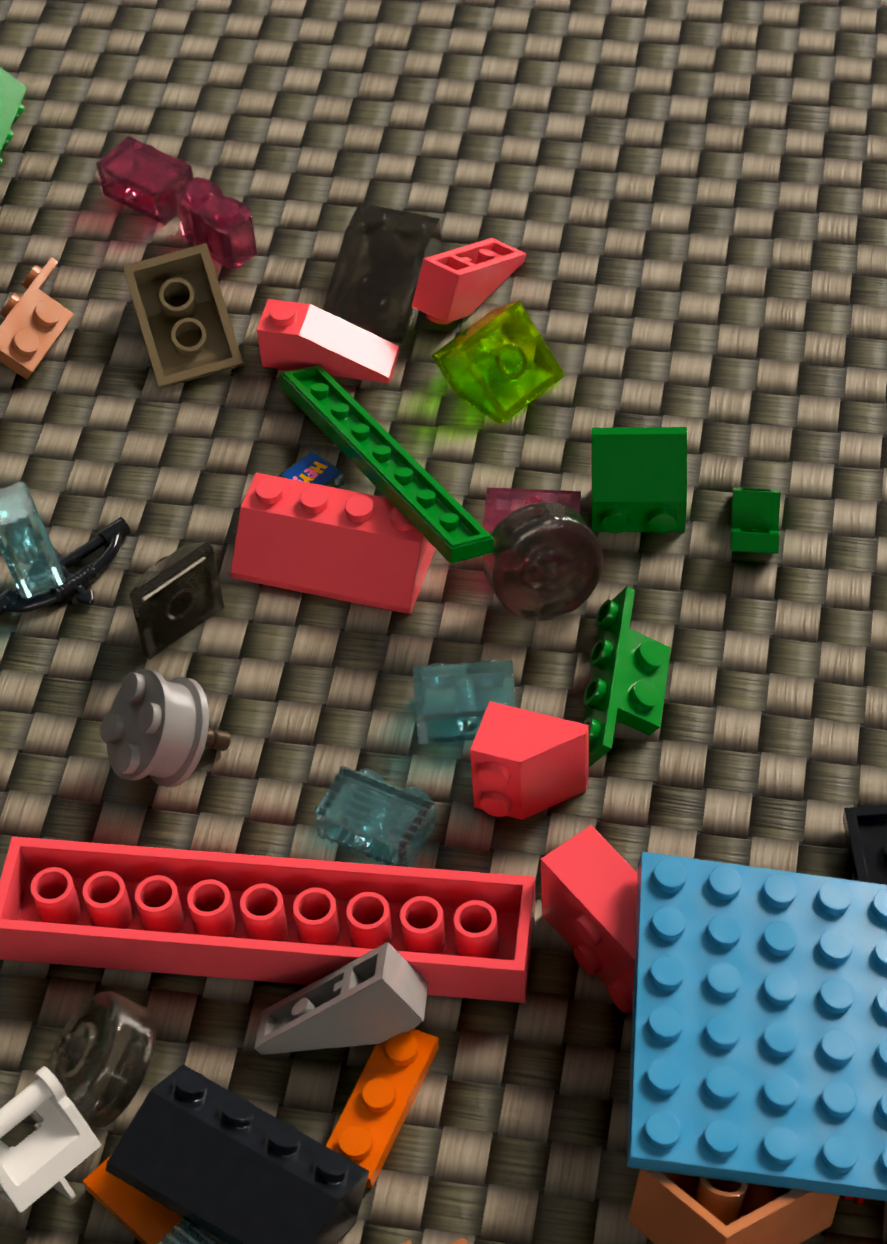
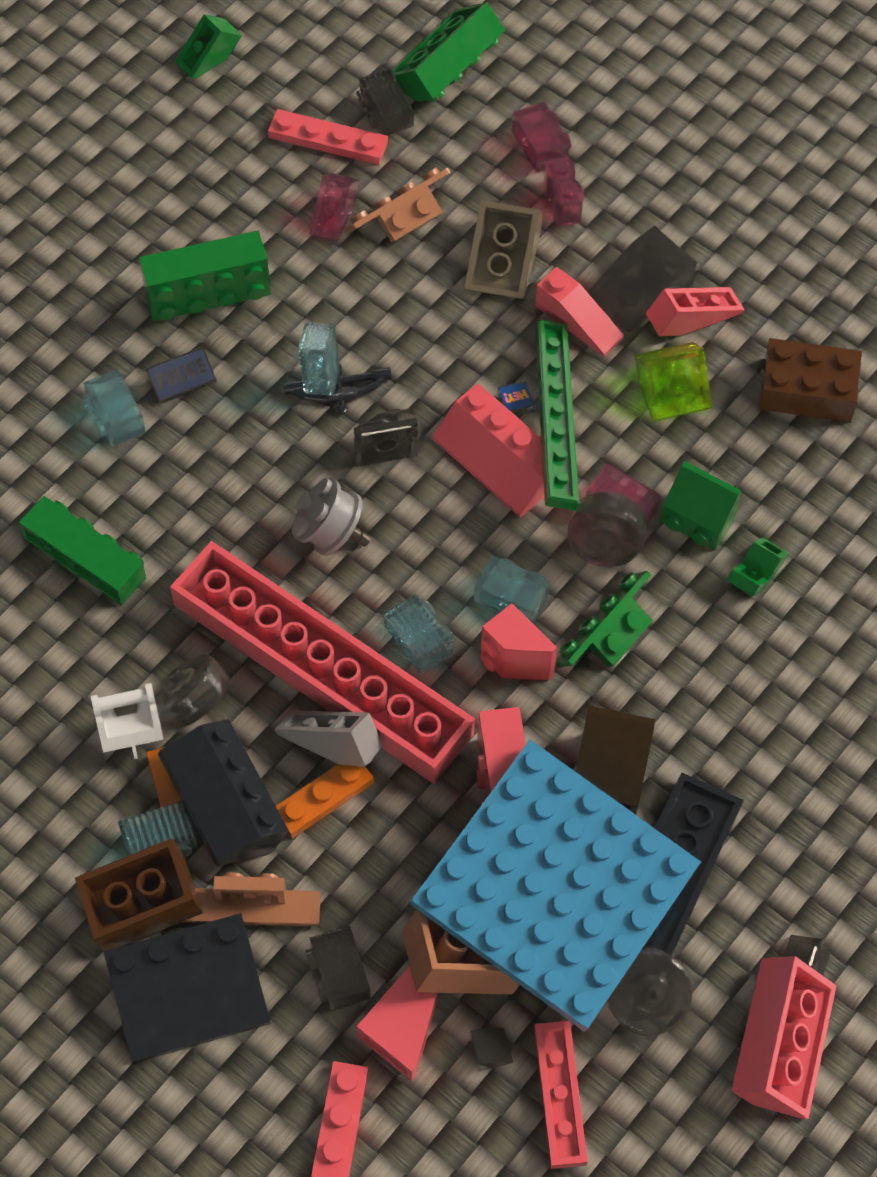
camera: 25 degrees right, 10 degrees up
none -> dark brown slope [575,706,656,815]
none -> reddish brown brick [759,338,862,423]

